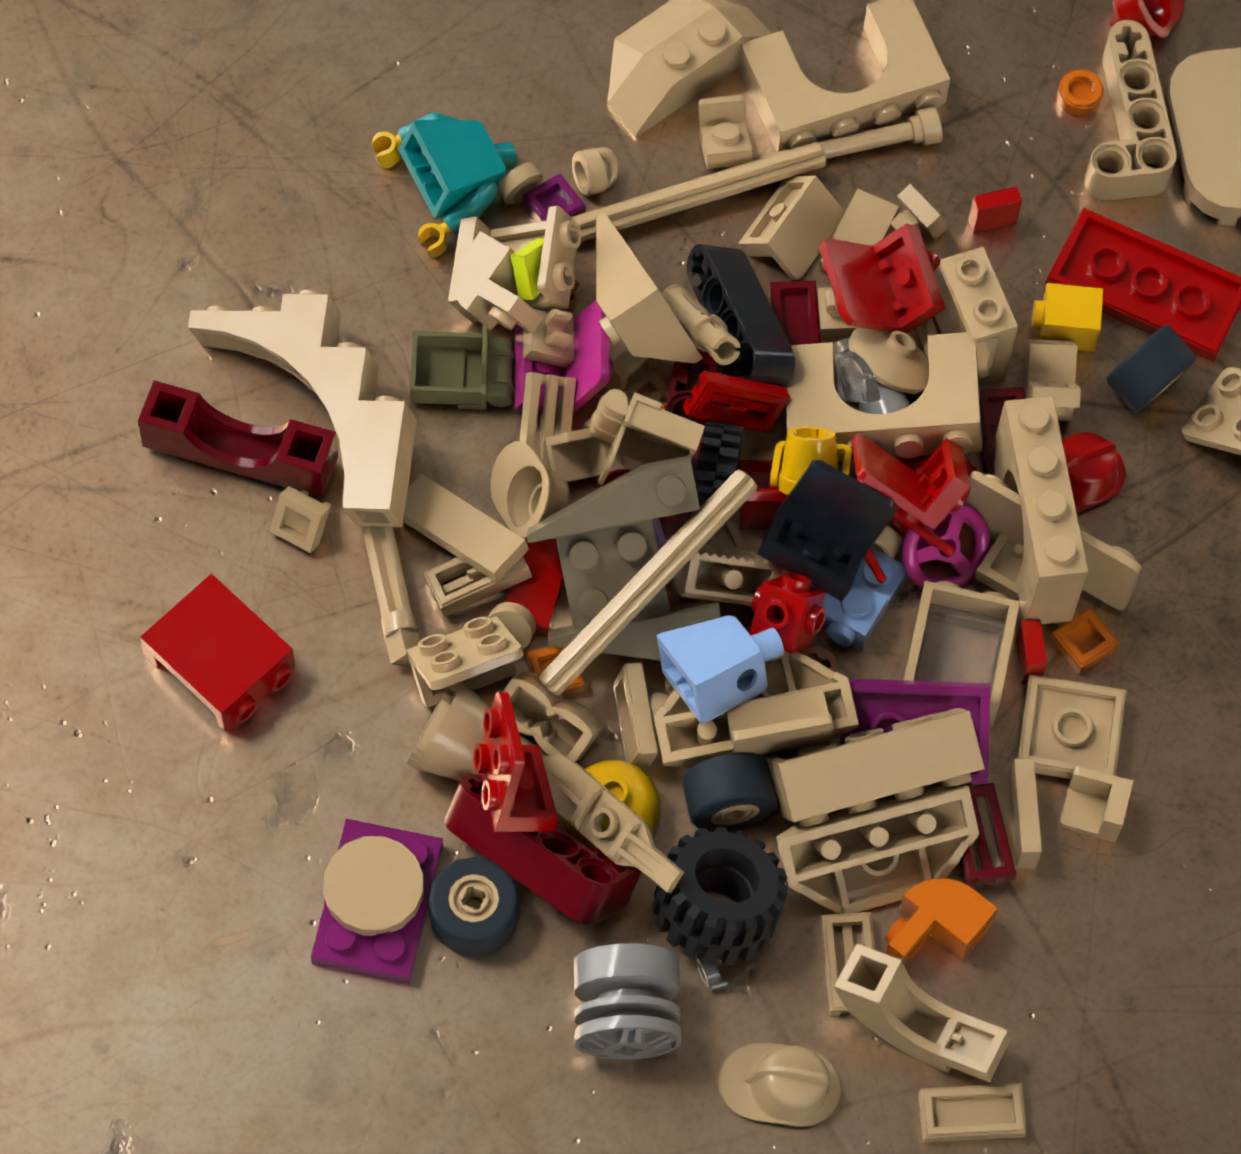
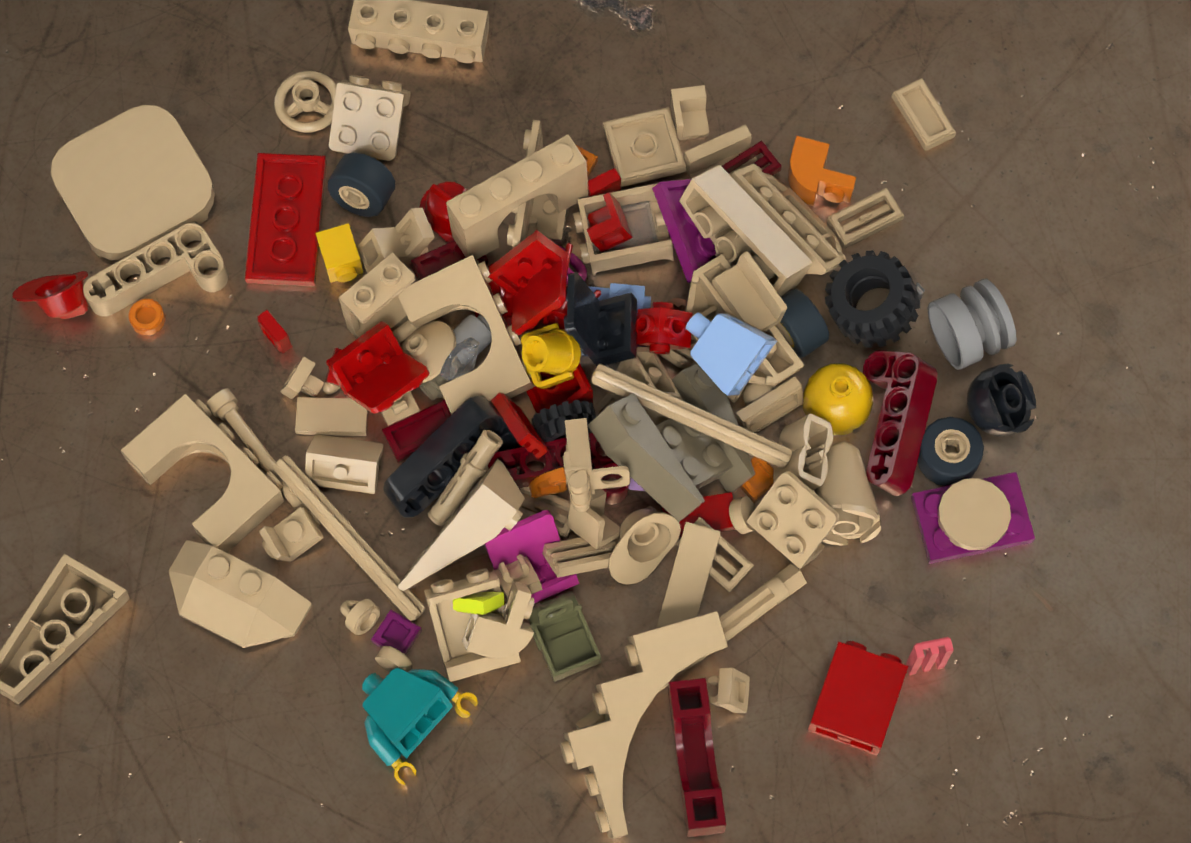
camera: 110 degrees left, 5 degrees up
red bracket [473,691,558,832] -> none
tan piece [543,753,684,893] -> none
tan piece [718,1043,841,1127] -> none
tan arch [834,943,1011,1082] -> none
none -> red panel [586,192,633,252]
none -> coral tile [906,637,954,675]
none -> black cylinder [967,363,1036,437]

